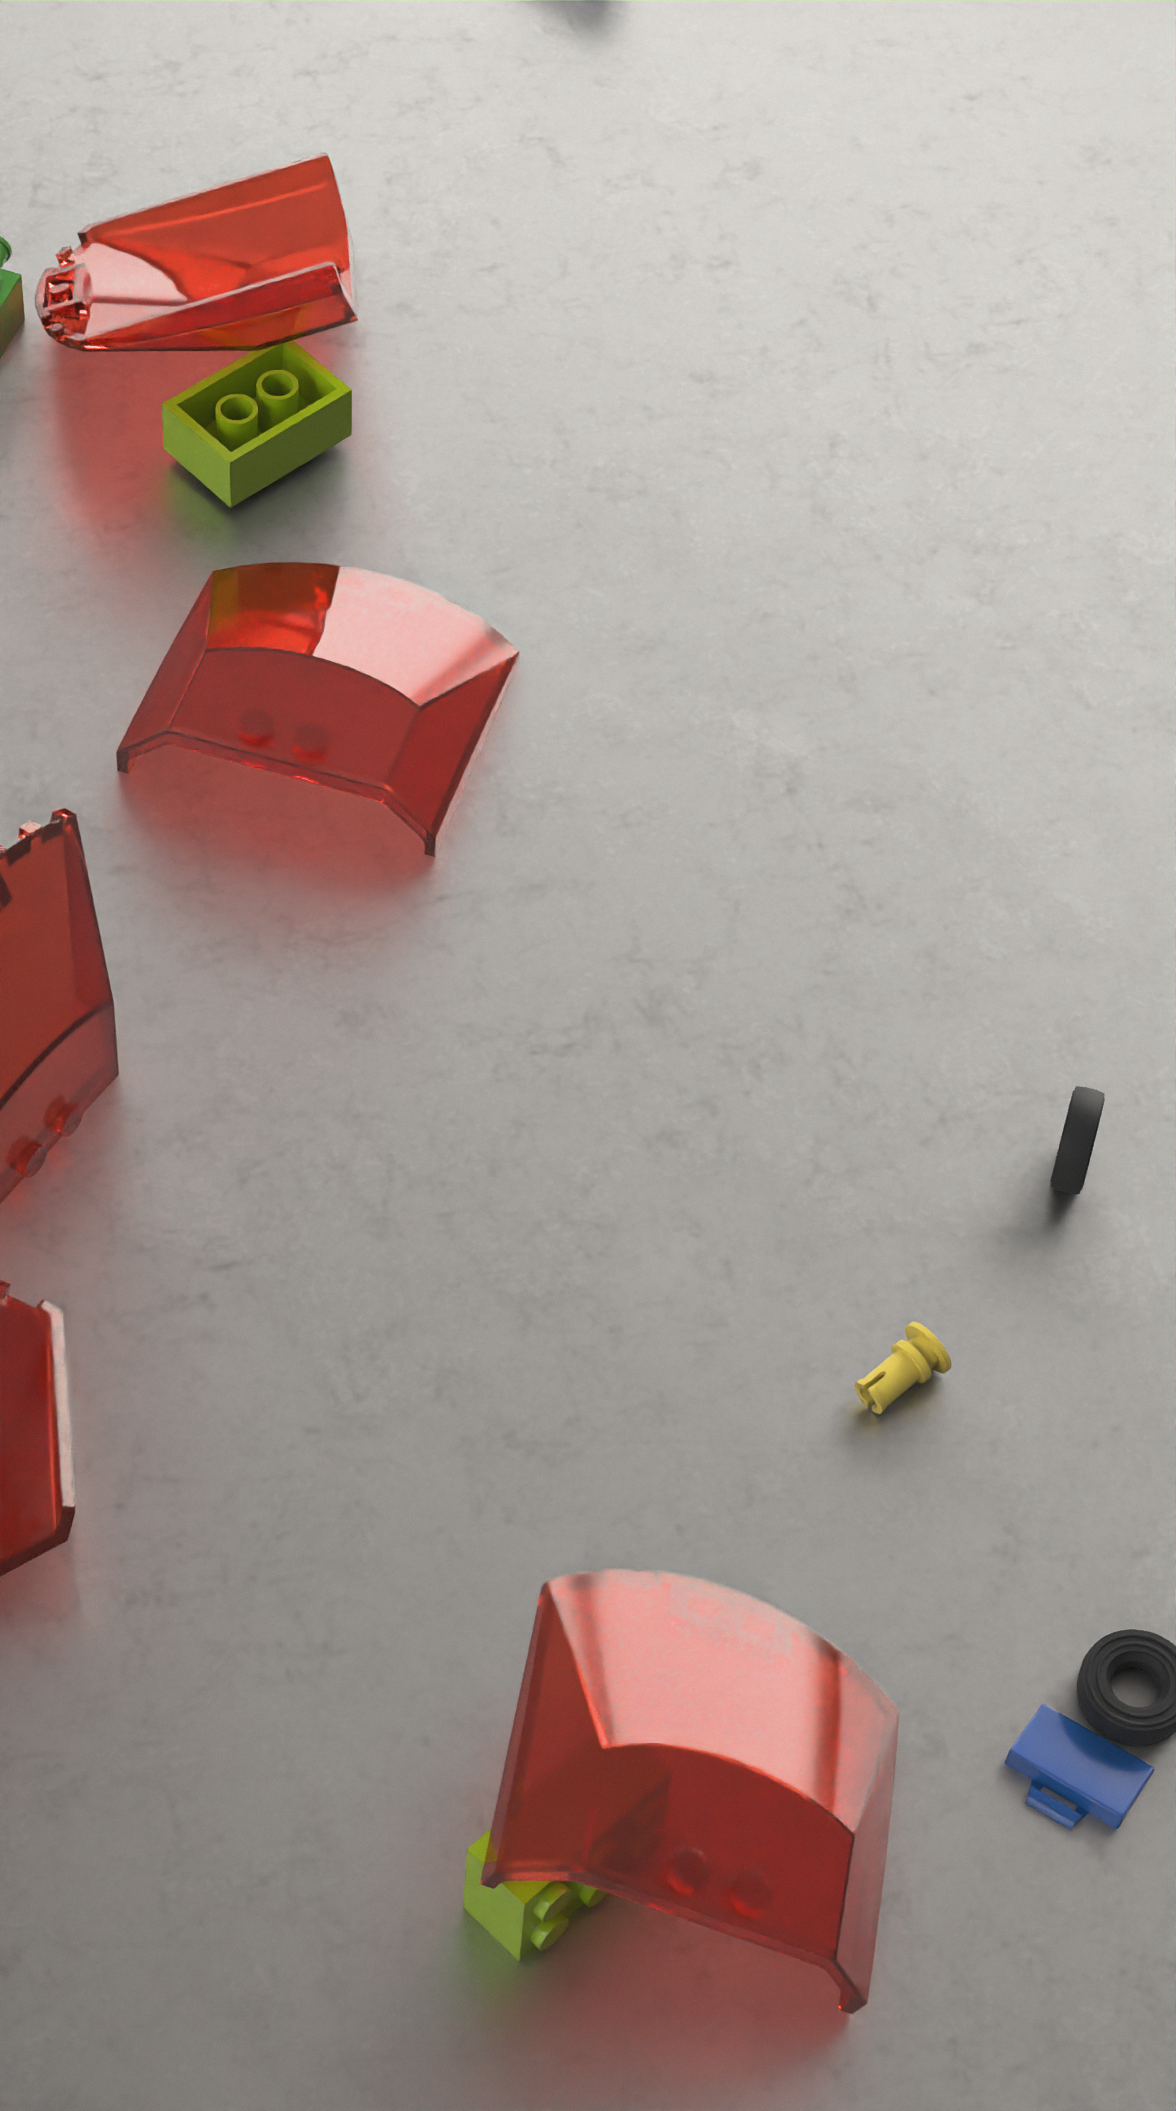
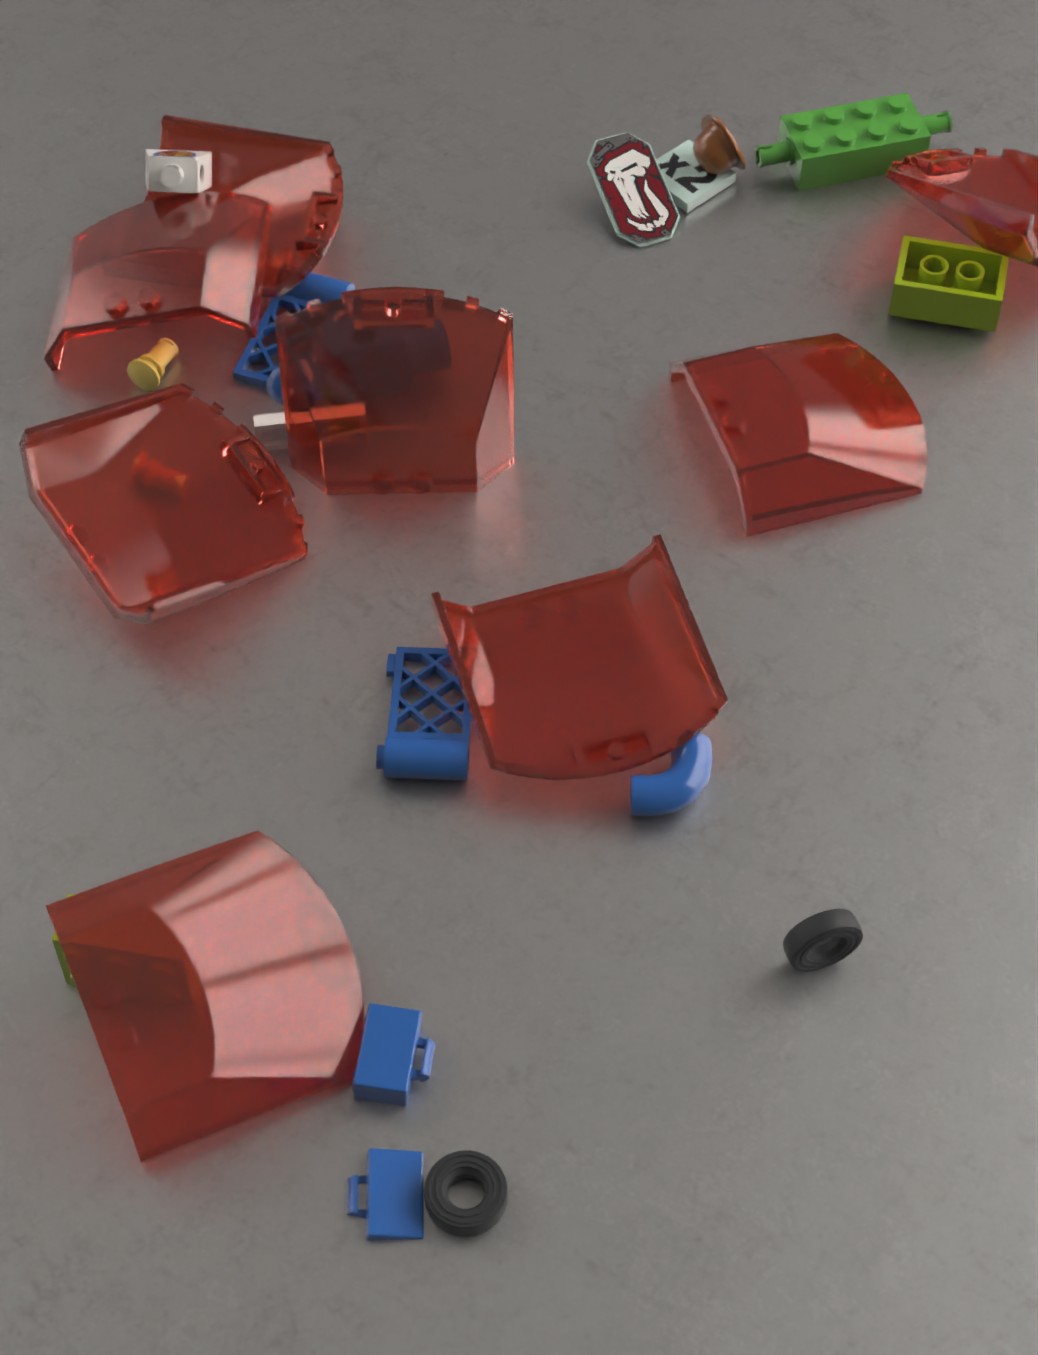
camera: 60 degrees right, 0 degrees up
light yellow pin [854,1321,952,1414] -> none
none -> blue piece [352,1003,435,1106]
none -> blue piece [376,647,476,781]
none -> clear red windscreen [431,534,728,780]
none -> blue cylinder [630,732,713,816]

